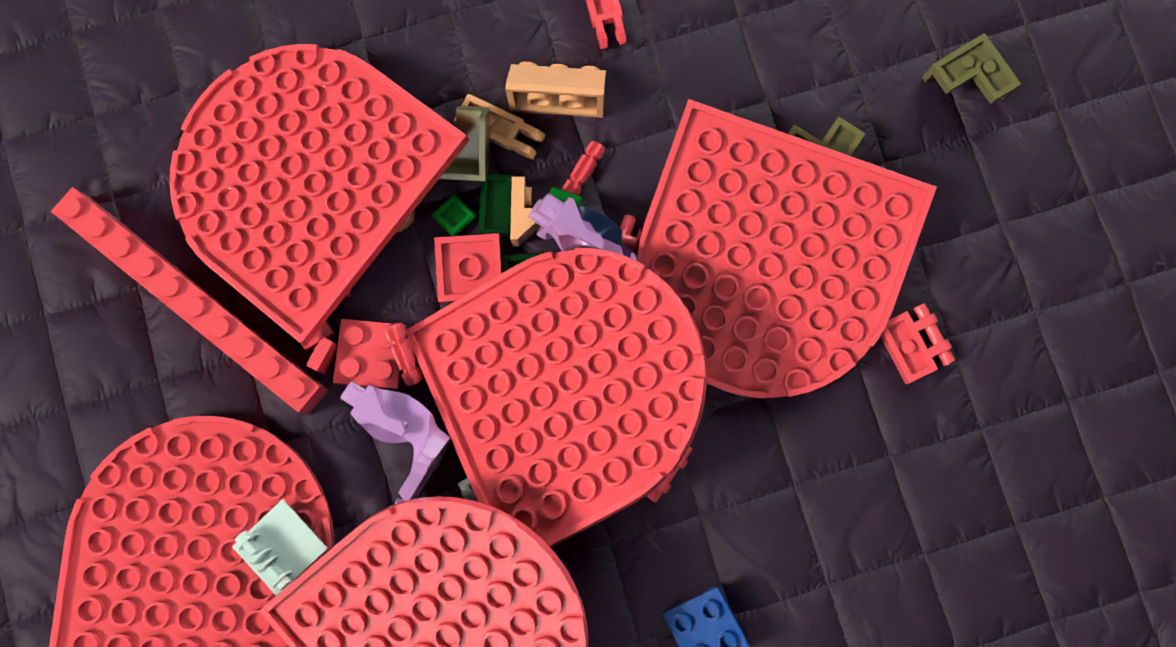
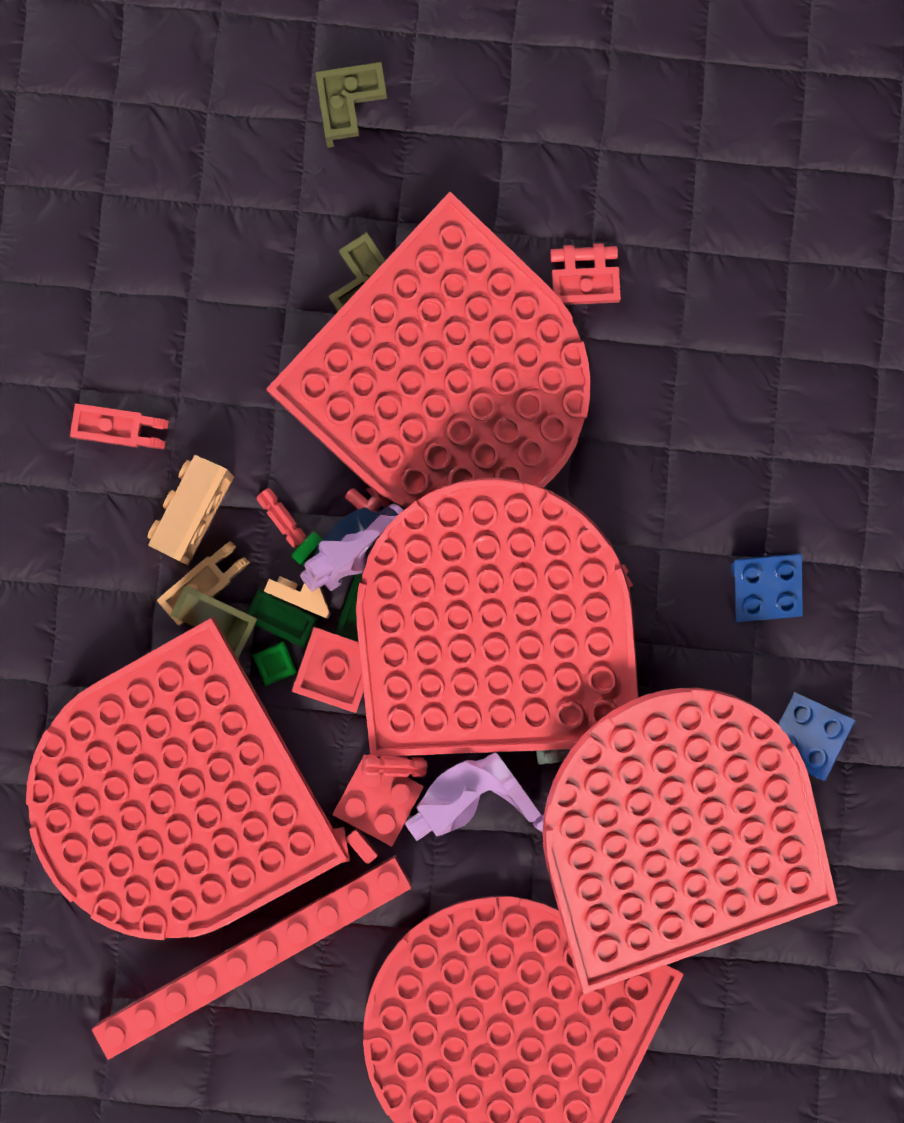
camera: 75 degrees left, 5 degrees up
light aqua hinge [232,499,328,596] -> none

